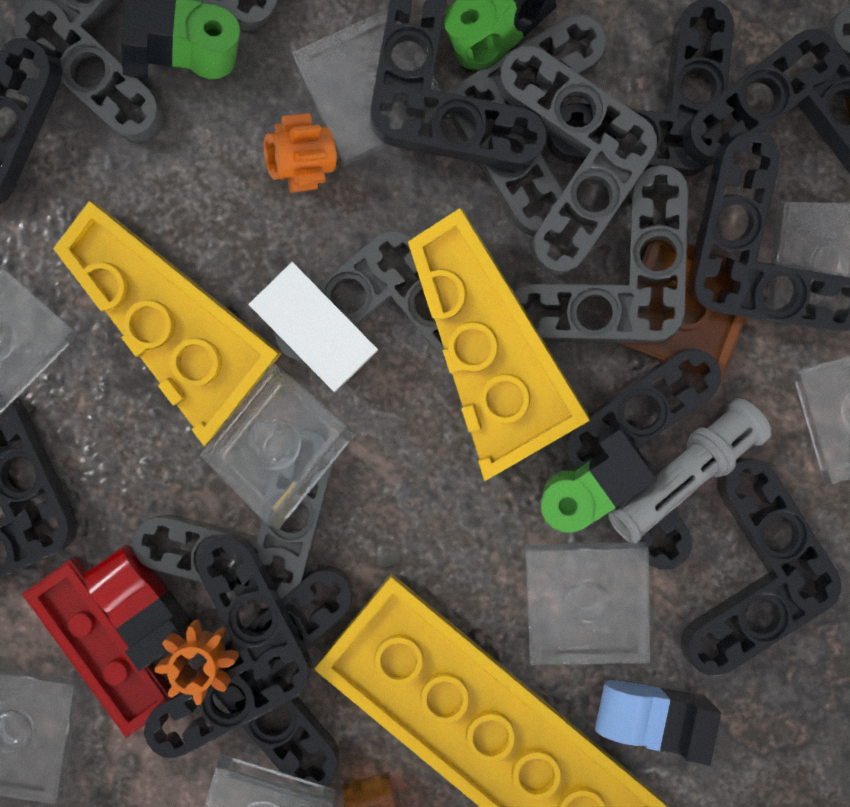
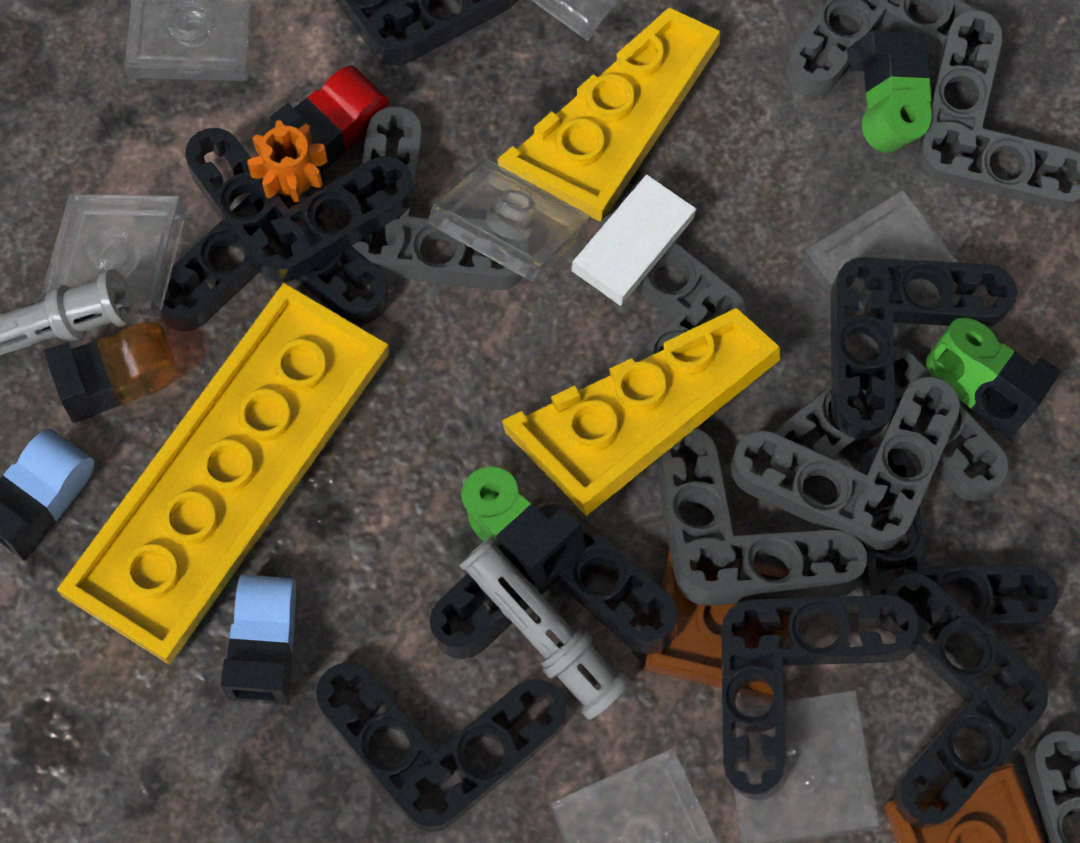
camera: 80 degrees right, 20 degrees down
red tile [22,556,171,738] -> none
orange gear [264,113,337,193] -> none
clear plate [526,542,650,665] -> none

